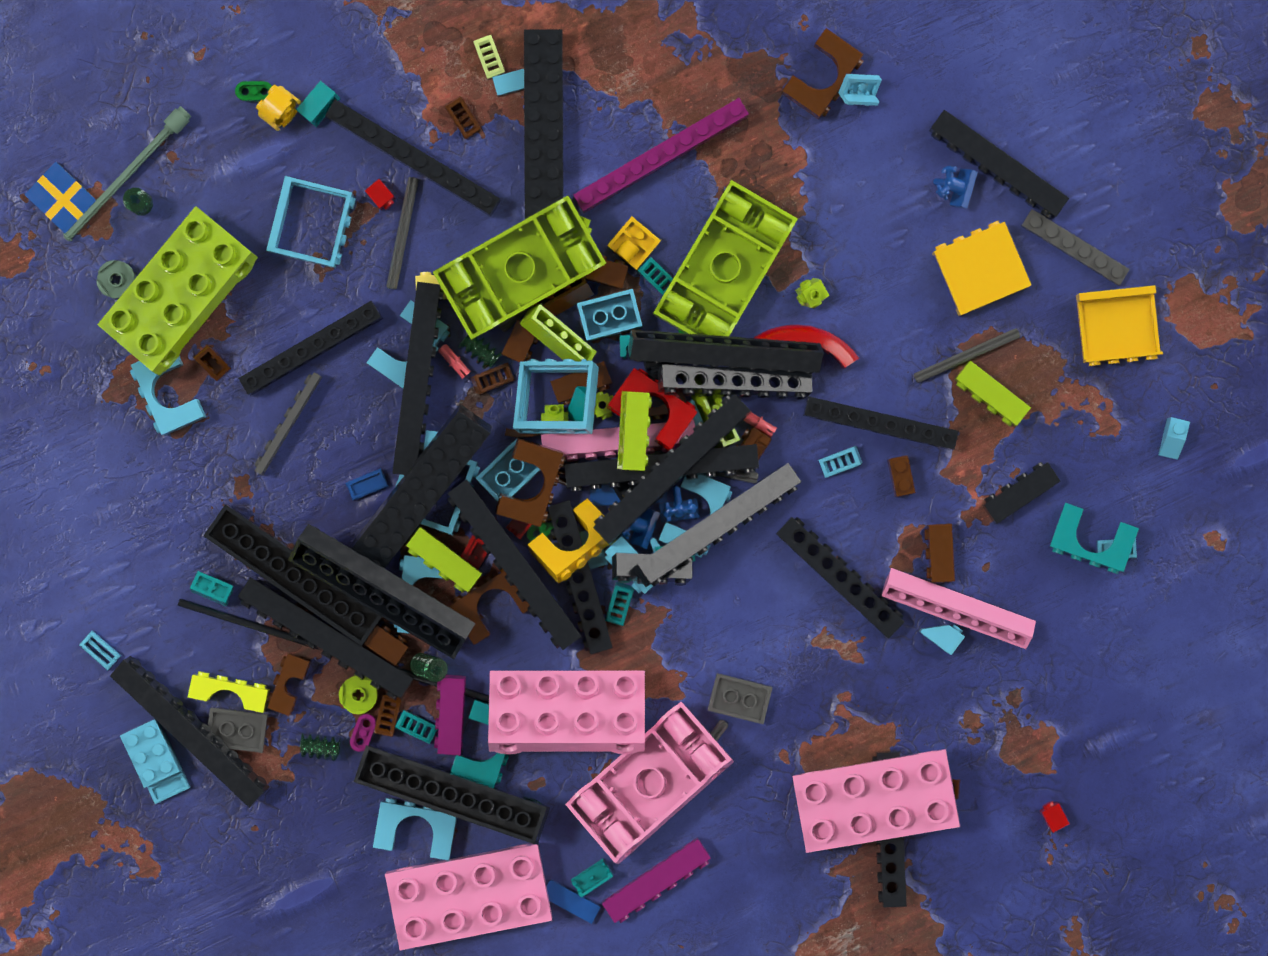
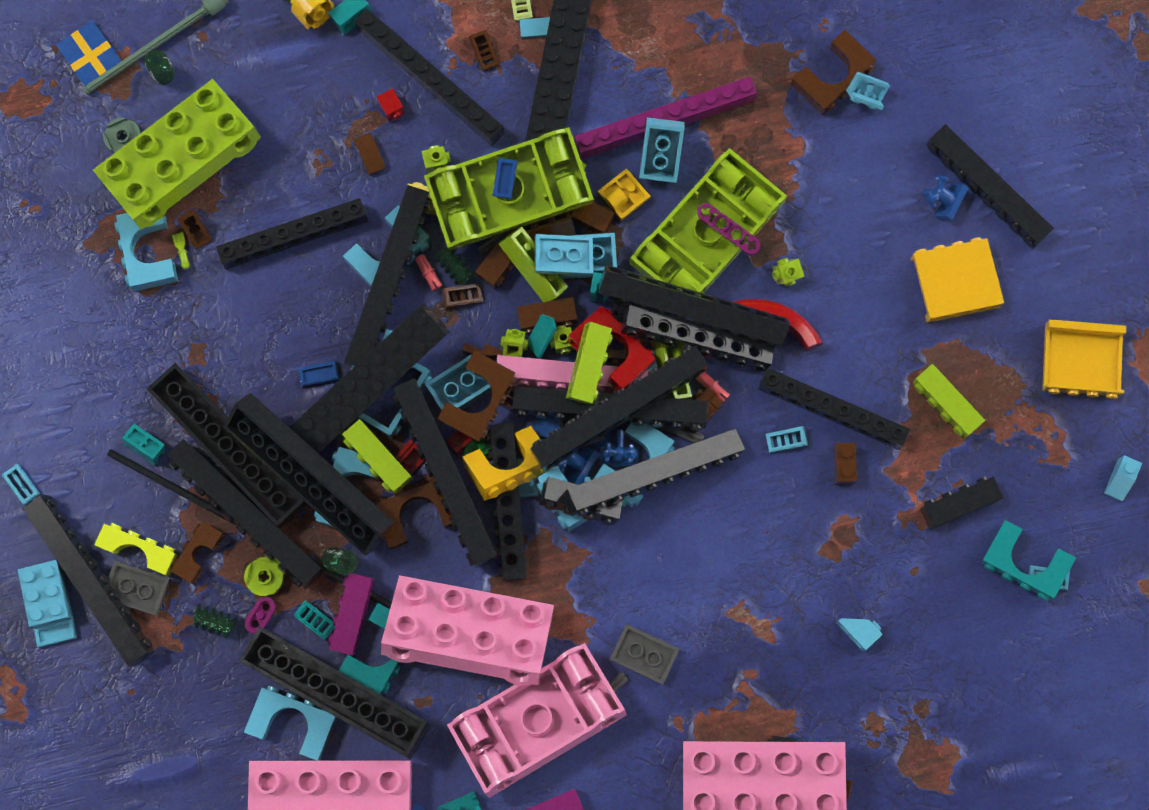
camera: 10 degrees right, 10 degrees down
dark grey plate [254,372,322,475] -> none
medium azure window [267,176,356,269] -> none
reddish brown brick [364,624,410,666] -> none
reddish brown slope [374,694,401,737] -> none
dark grey axle [386,177,419,290] -> none
medium azure window [513,359,599,434] -> none
teal slope [605,582,634,626] -> none
teal slope [638,257,673,295] -> none
black brick [776,517,904,639] -> none
bright pink brick [882,568,1036,649] -> none
dark grey axle [913,328,1020,383] -> none
reddish brown brick [924,524,955,583] -> none
dark grey plate [1021,209,1130,286] -> none
none -> lime piece [172,232,190,270]
none -> reddish brown slope [354,133,386,175]
none -> lime brick [421,145,451,174]
none -> blue tile [492,158,518,199]
none -> medium azure plate [535,234,593,276]
none -> medium azure brick [639,117,685,183]
none -> magenta beam [697,203,760,256]

